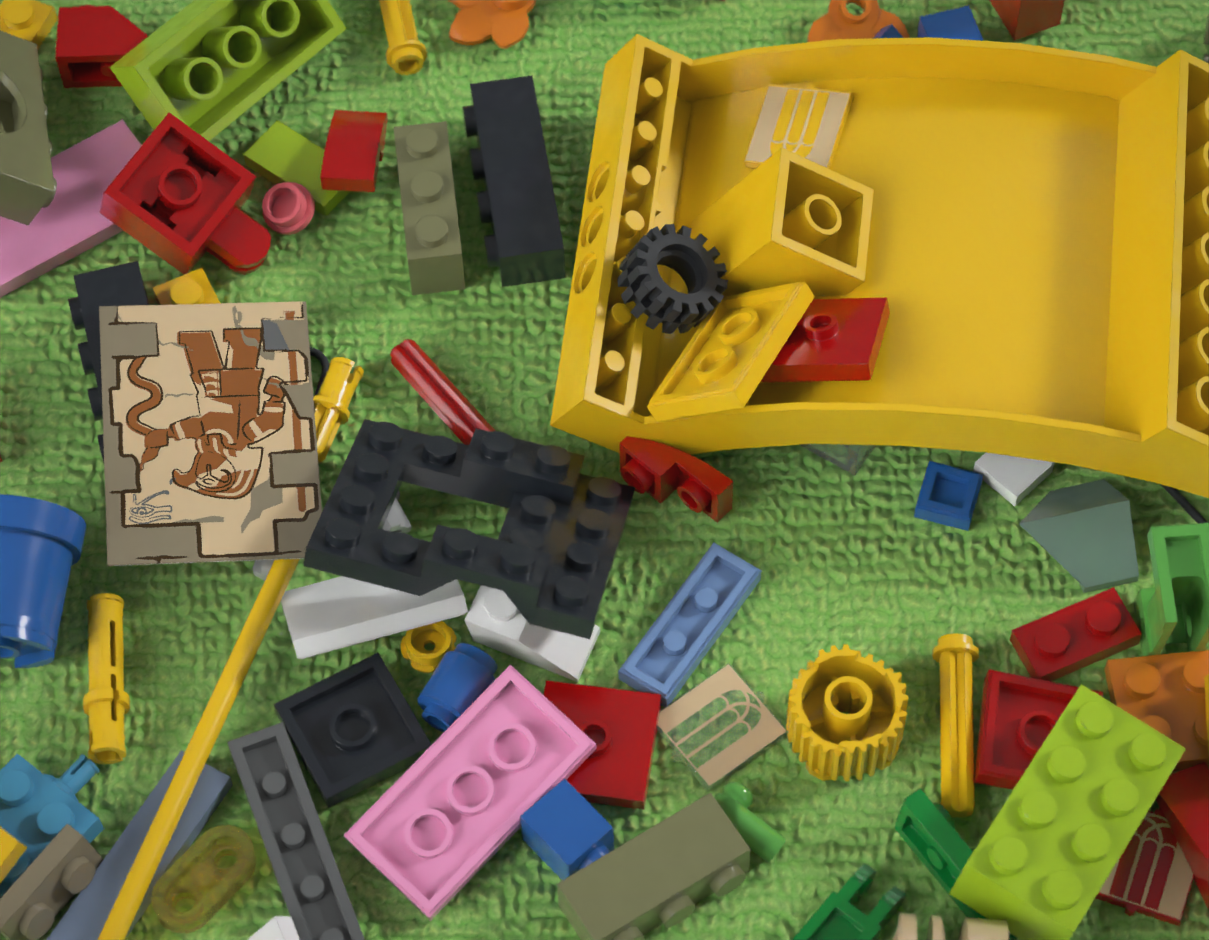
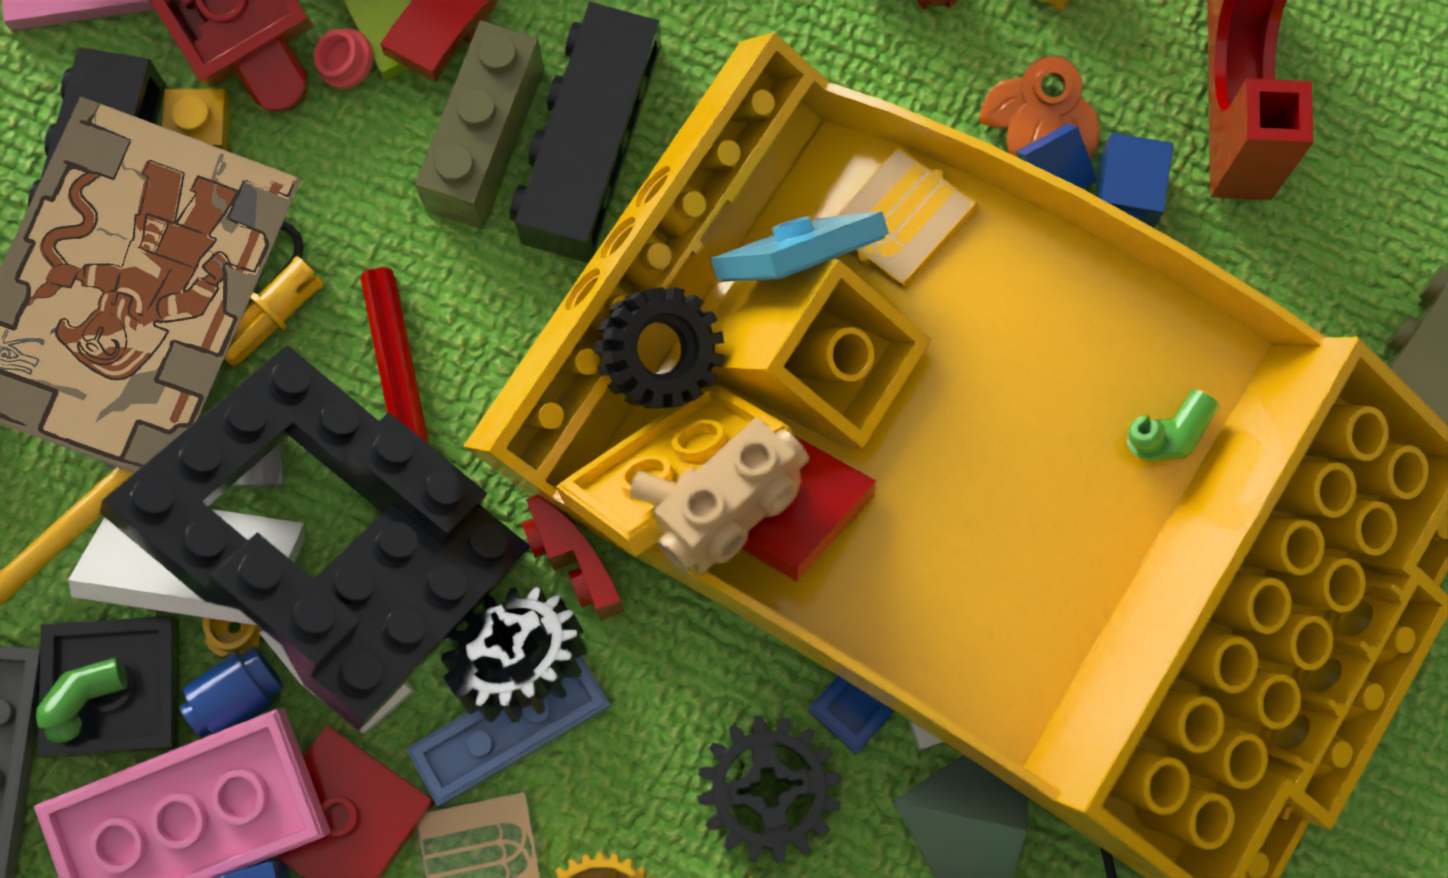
camera: 25 degrees right, 15 degrees up
none -> bright green arm [36,657,128,743]
none -> black gear [441,587,587,723]
none -> tan brick [630,417,809,575]
none -> black gear [697,716,842,864]
none -> medium azure plate [710,211,889,282]
none -> bright green arm [1127,390,1220,462]

